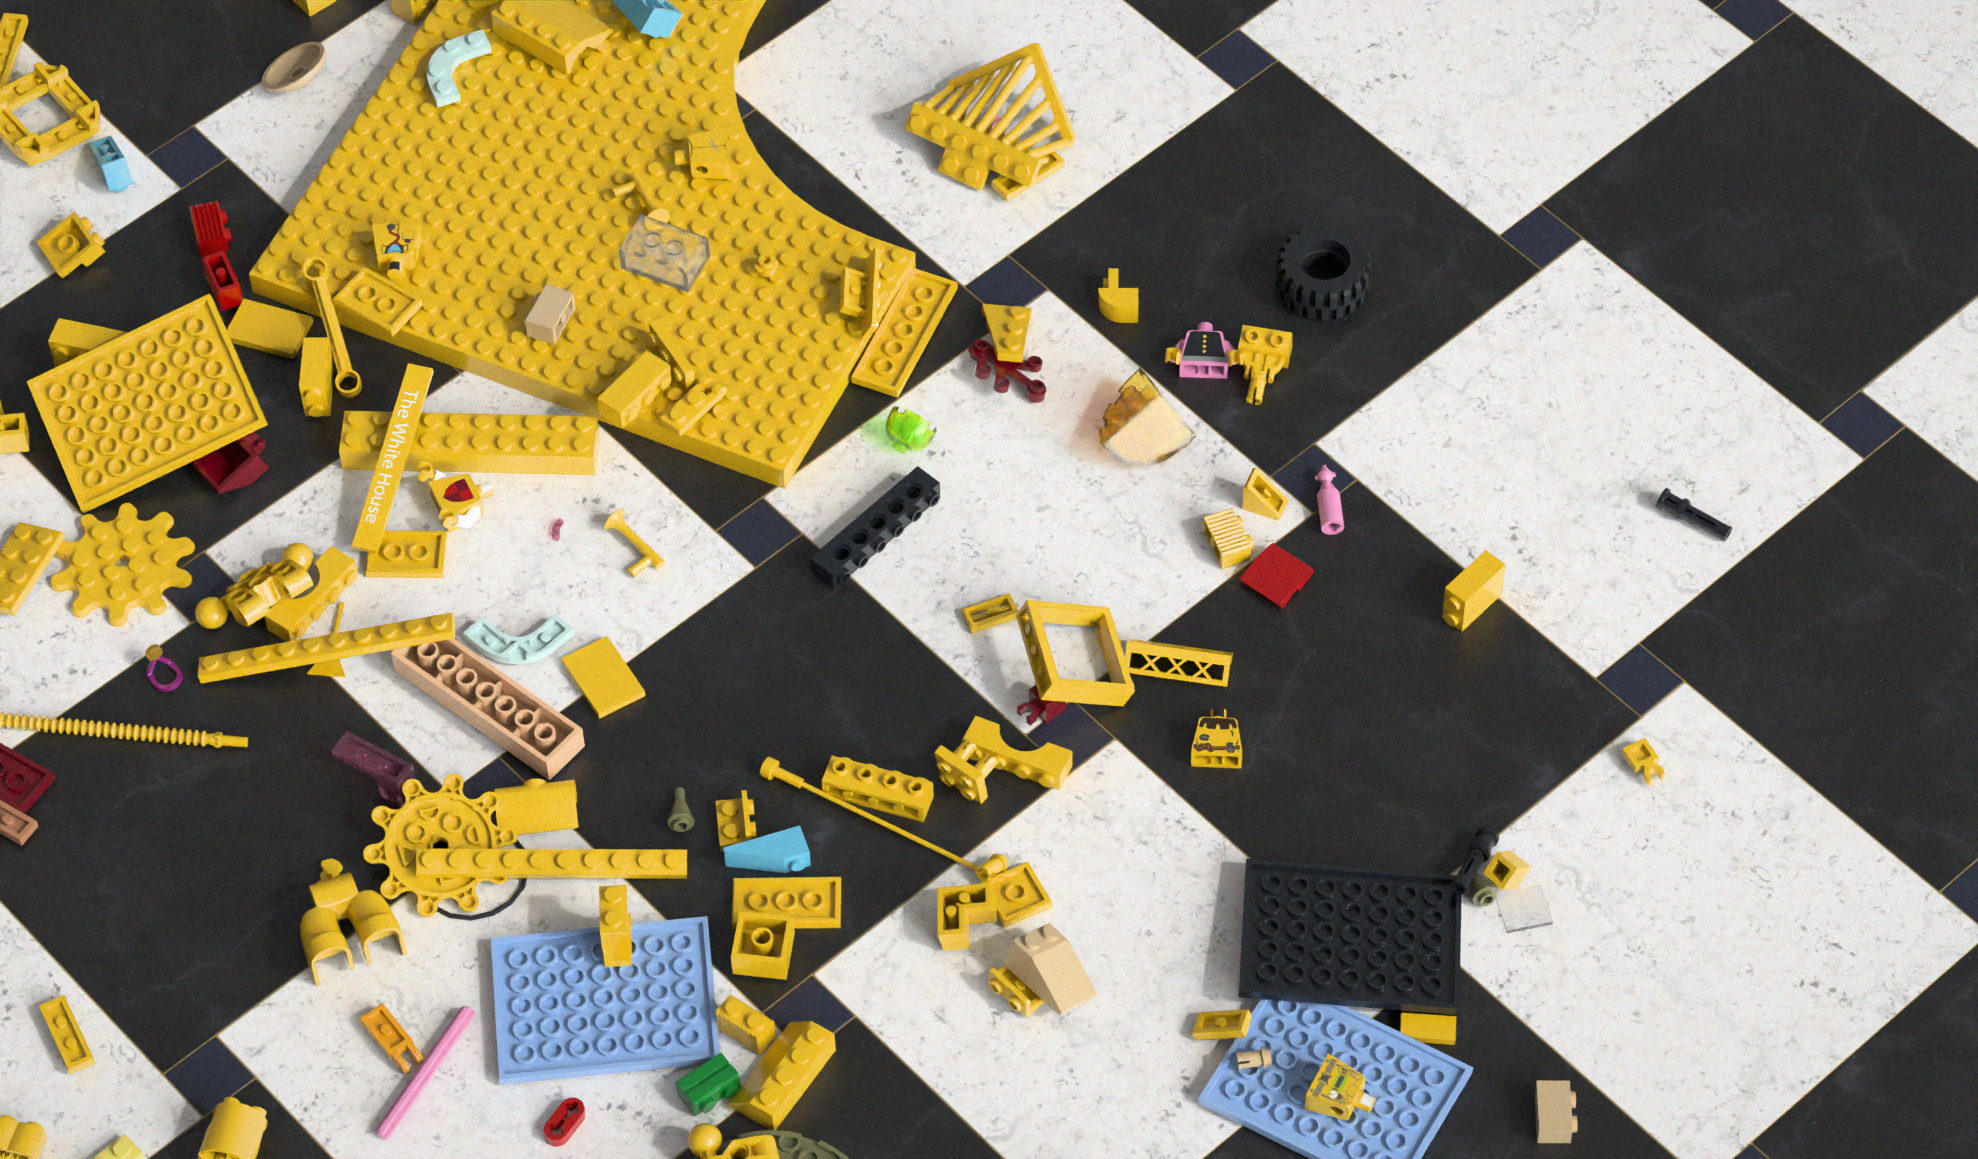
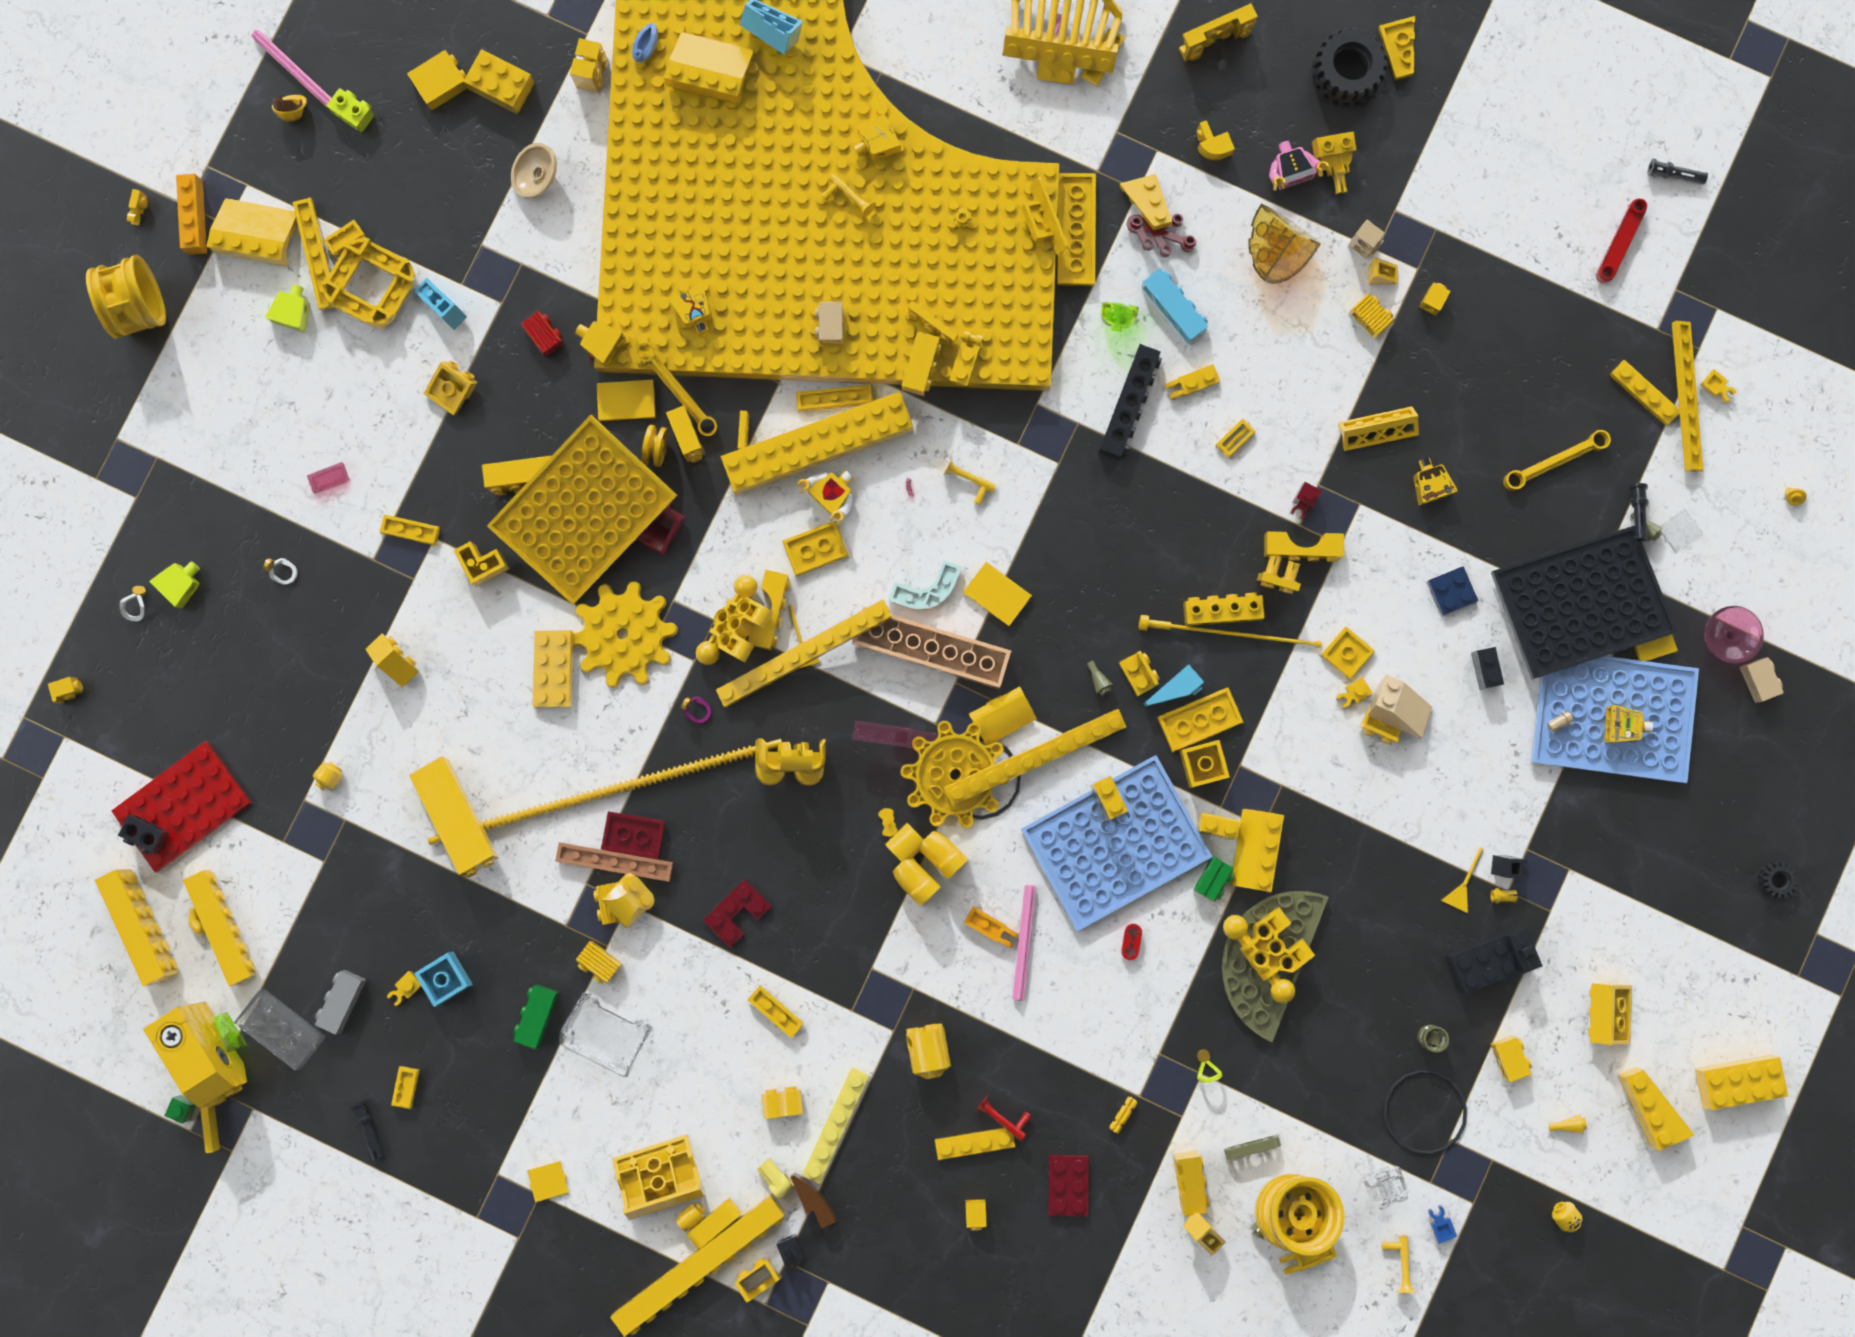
camera: 20 degrees left, 30 degrees up
red brick [201,251,243,311] -> none
yellow tile [333,267,423,337] -> none
yellow tile [352,363,434,554] -> none
light aqua plate [427,30,492,107] -> none
clear brick [619,214,710,292] -> none
yellow brick [937,882,997,951] -> none
yellow pin [975,853,1008,882] -> none
yellow window [1016,600,1135,707] -> none
yellow plate [1192,1009,1252,1040] -> none
red slope [1239,543,1314,609] -> none
bright pink wheel [1315,465,1344,535] -> none
yellow brick [1442,550,1506,632] -> none
yellow brick [1483,850,1531,890] -> none
none -> yellow plate [323,220,366,257]
none -> yellow torso [575,322,625,367]
none -> yellow wheel [641,425,669,467]
none -> dark red plate [703,879,772,948]
none -> yellow tile [738,411,749,450]
none -> yellow piece [755,738,826,786]
none -> yellow tile [796,384,873,412]
none -> medium azure brick [1141,268,1208,344]
none -> yellow hinge [1165,364,1220,400]
none -> yellow piece [1179,4,1258,62]
none -> yellow plate [1336,677,1373,708]
none -> tan brick [1348,220,1385,259]
none -> yellow wing [1378,16,1415,81]
none -> yellow brick [1419,283,1451,316]
none -> dark blue plate [1427,566,1479,616]
none -> black brick [1471,647,1504,690]
none -> yellow piece [1503,430,1611,491]
none -> red piece [1596,198,1648,283]
none -> yellow plate [1610,360,1680,426]
none -> yellow tile [1672,321,1704,472]
none -> clear pink dish [1704,606,1764,663]
none -> yellow plate [1785,487,1807,506]

